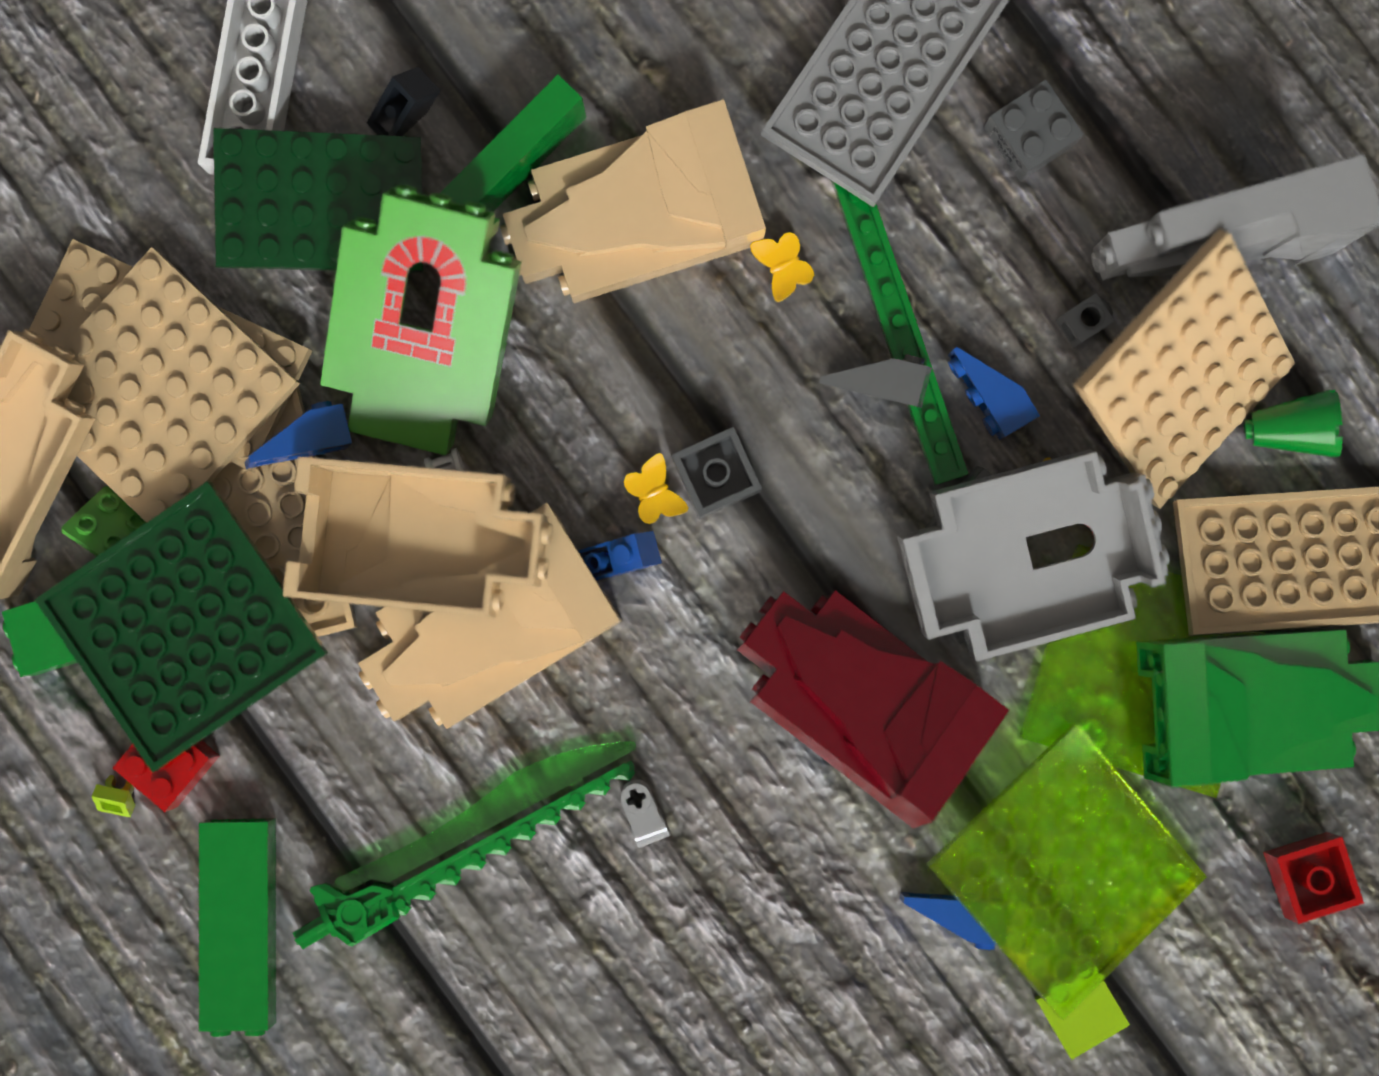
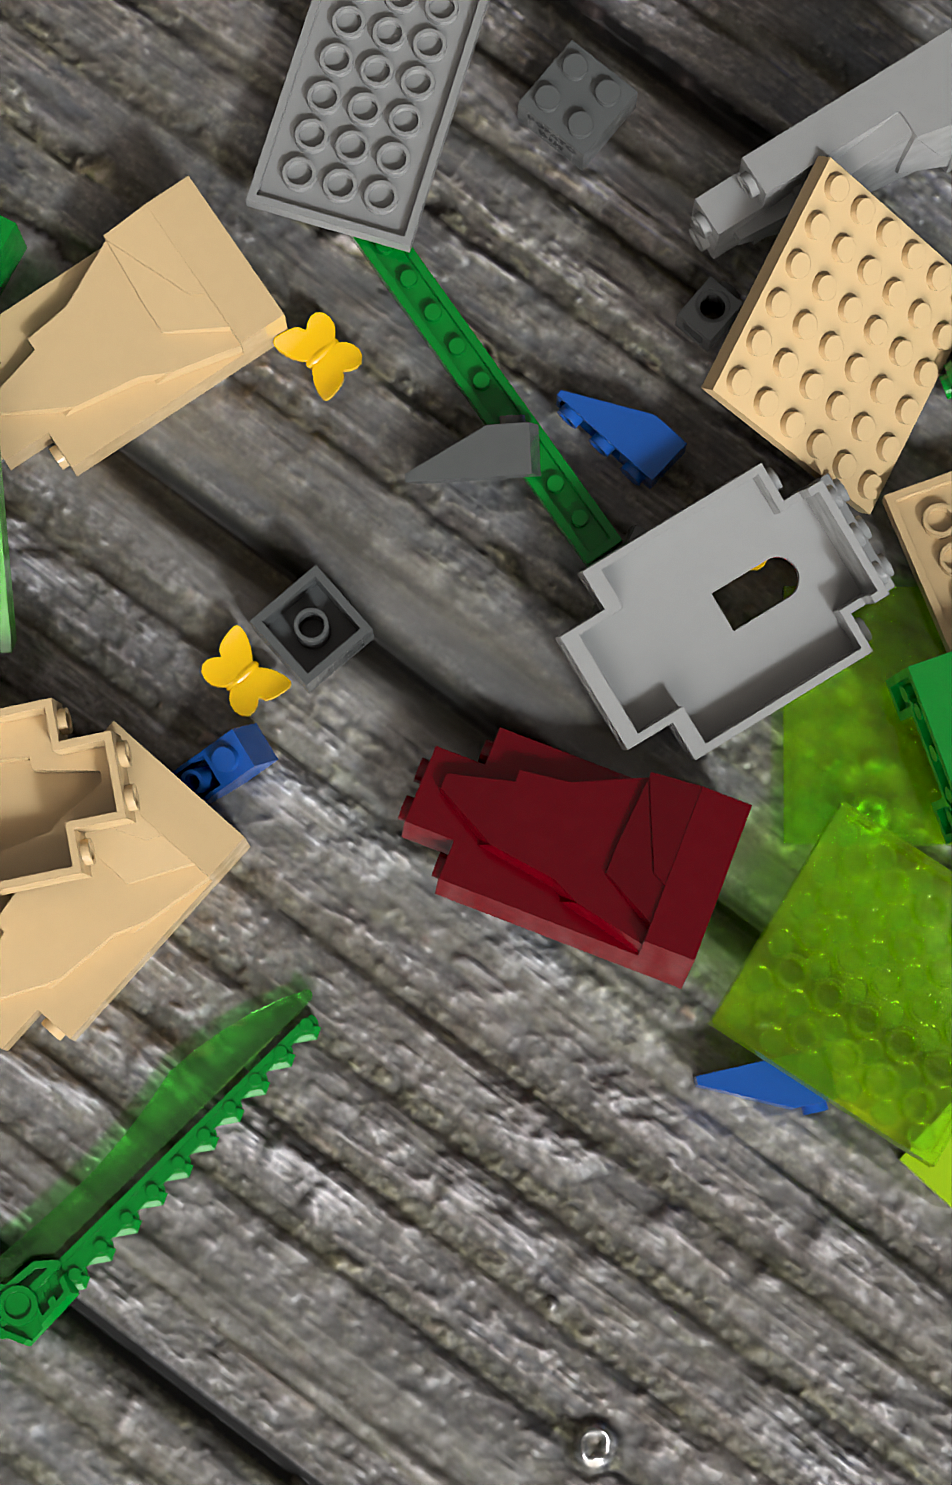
camera: 15 degrees left, 5 degrees down
light grey piece [621,779,671,848] -> none

